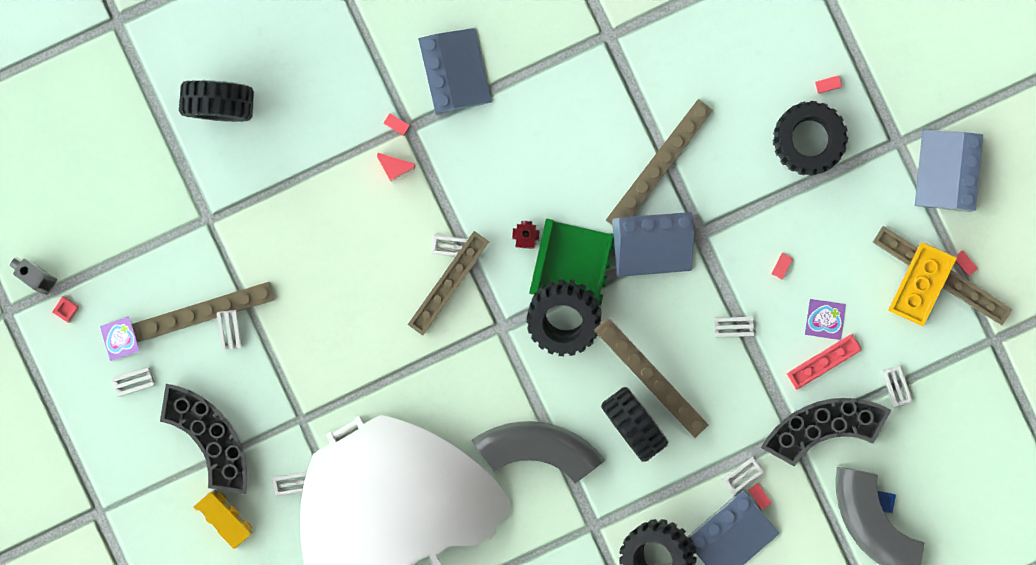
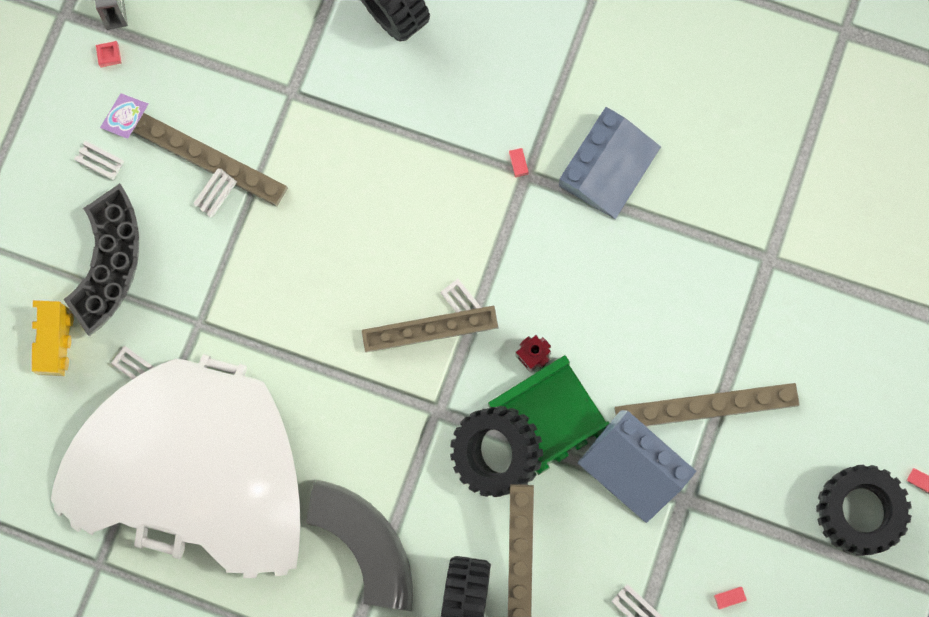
camera: 55 degrees right, 10 degrees down
coral slope [377,153,415,181] -> none

